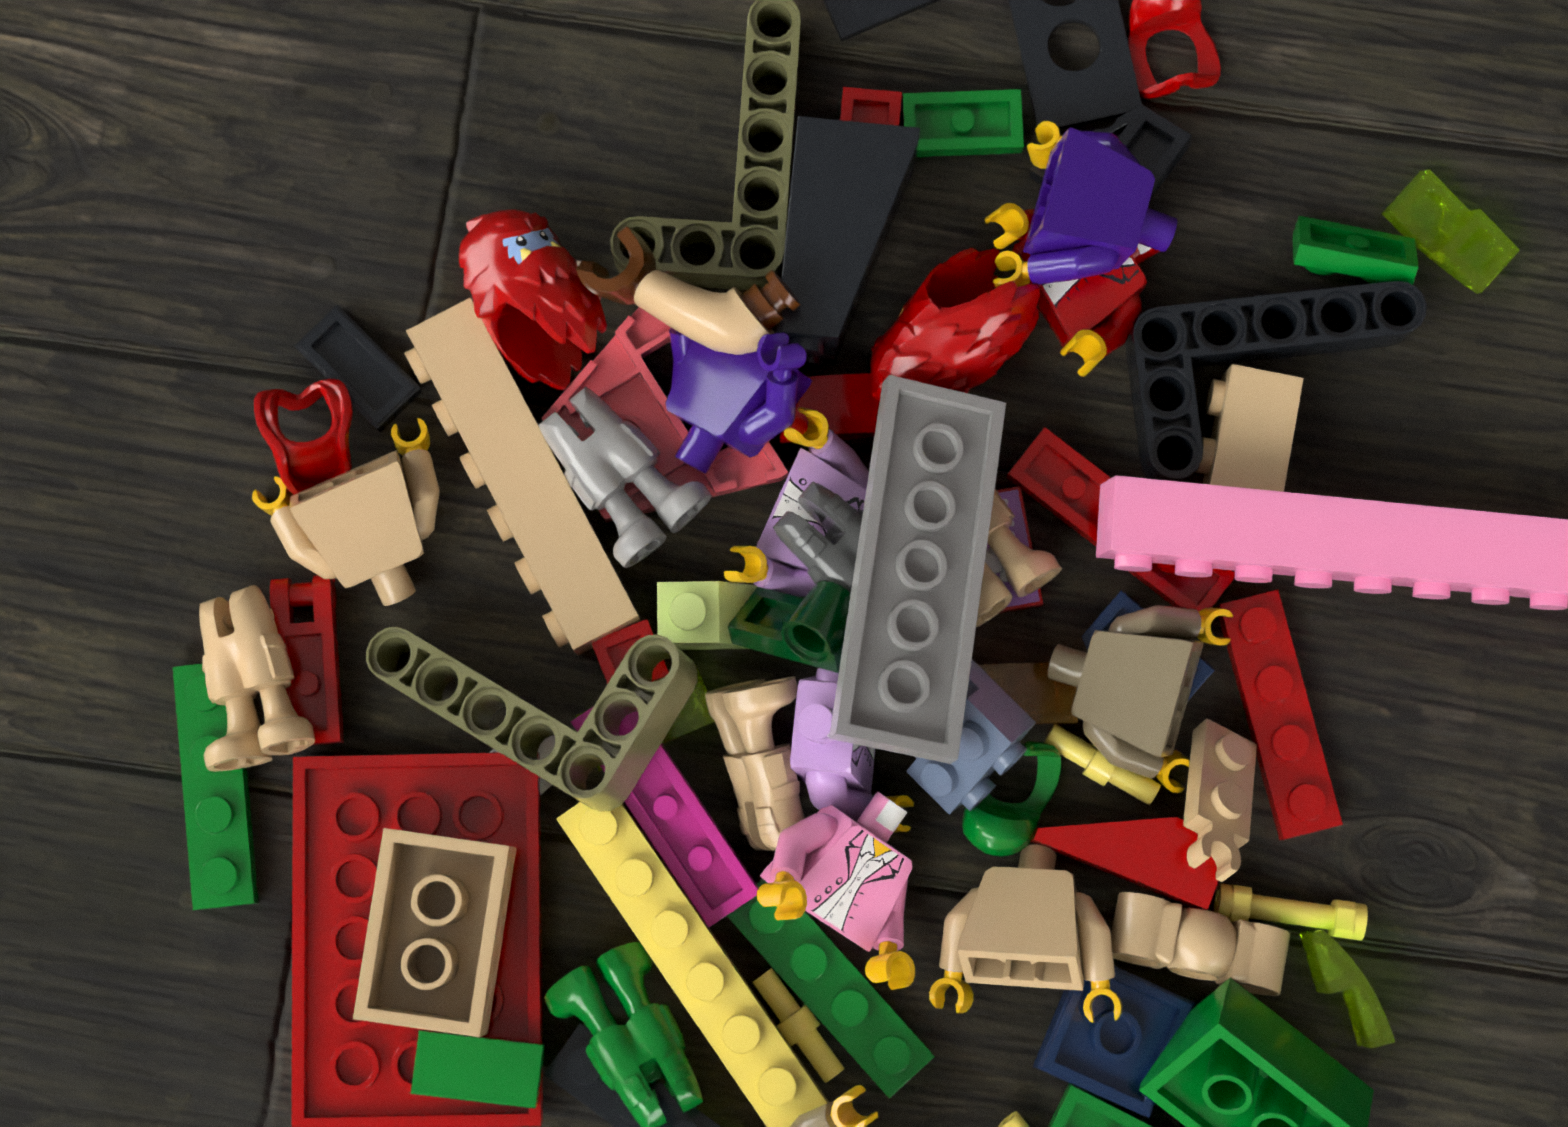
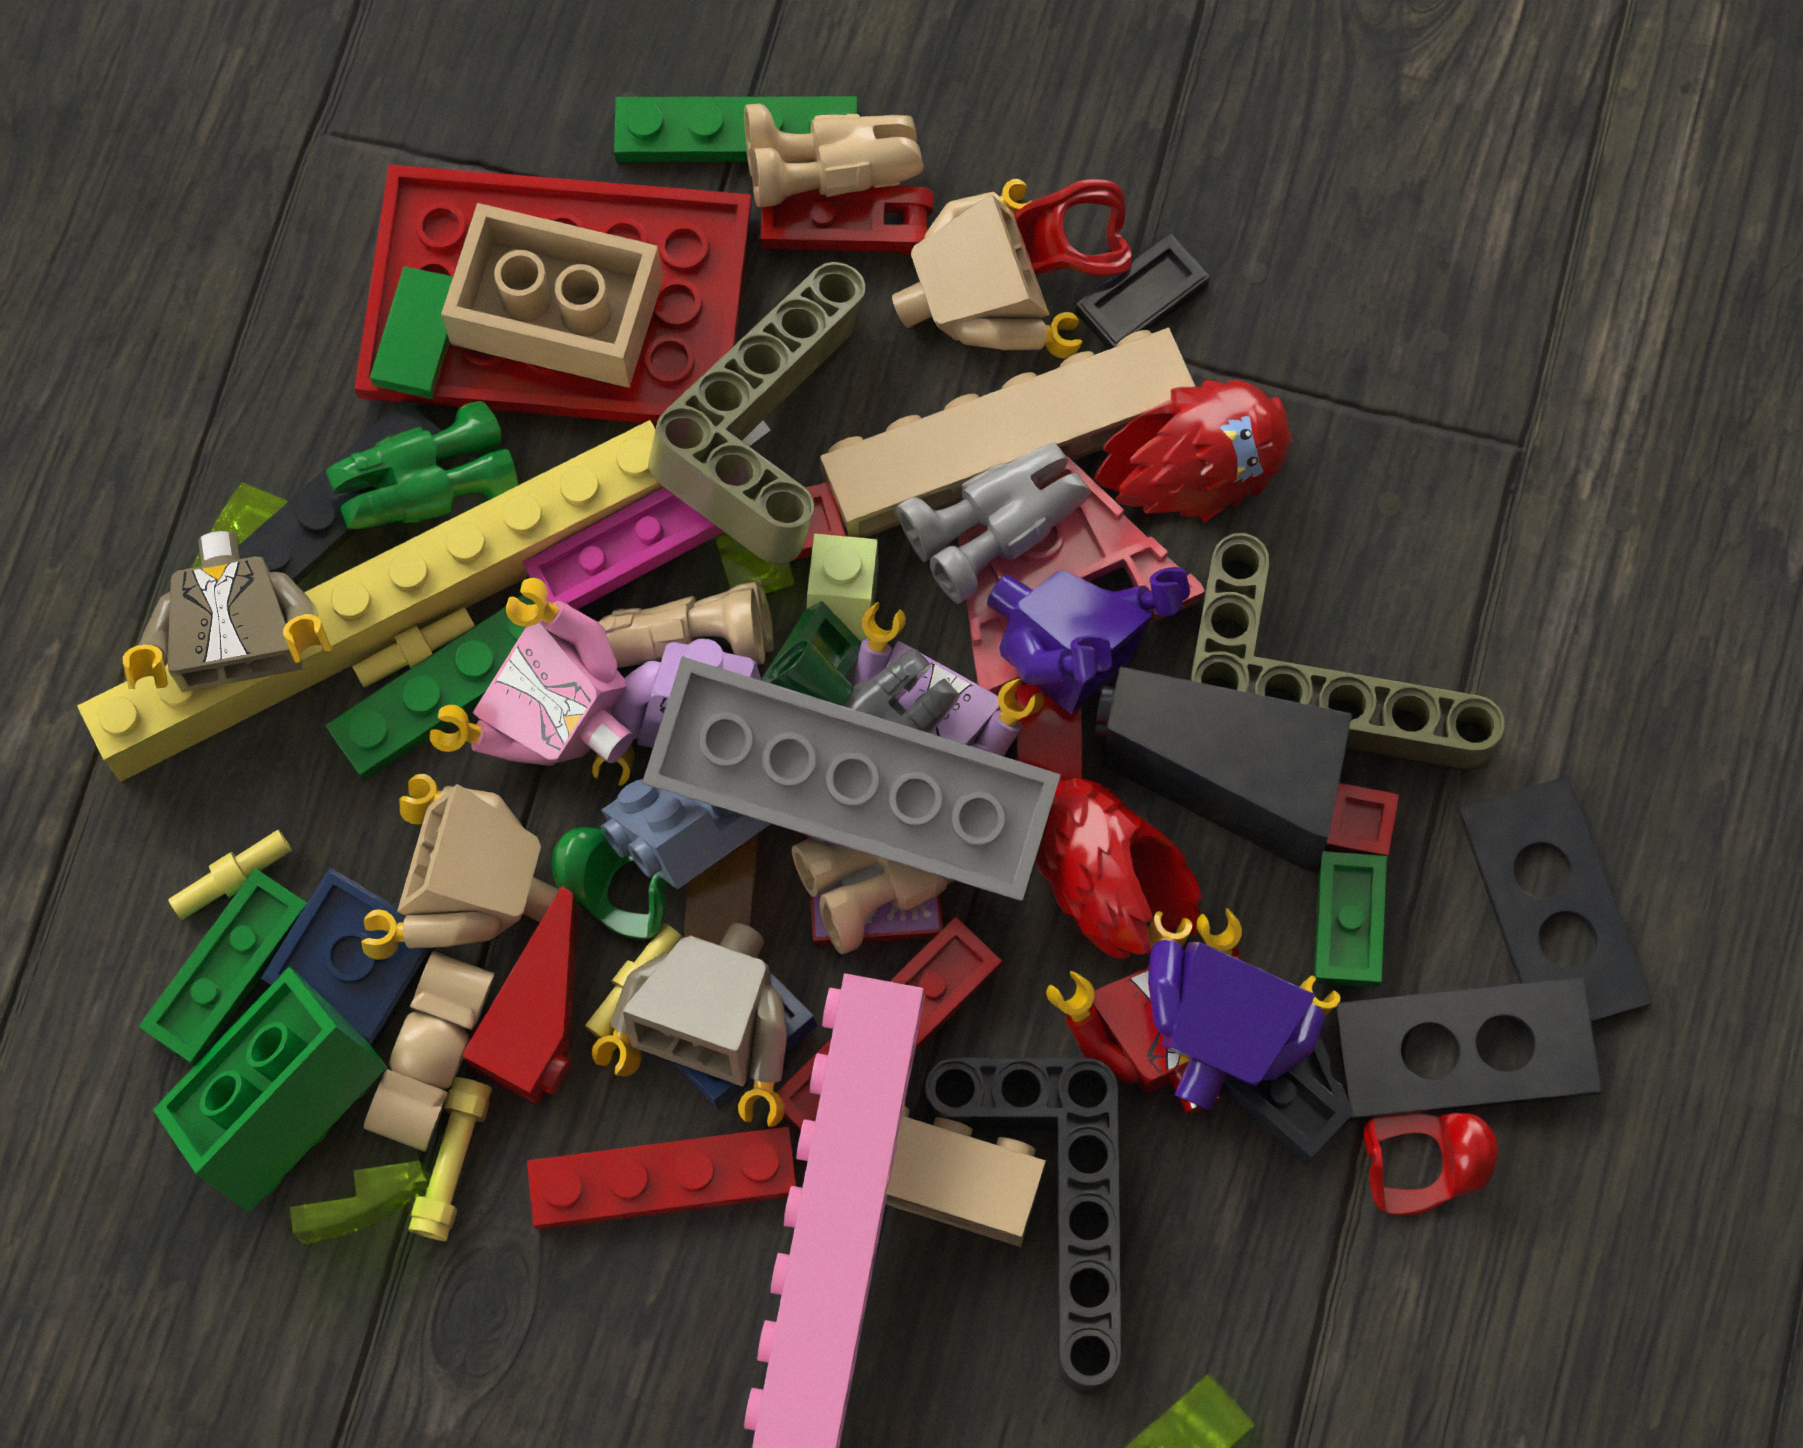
camera: 100 degrees right, 10 degrees down
piece [576,226,801,355] -> none
tan plate [1183,719,1257,882] -> none
green plate [1292,216,1418,285] -> none

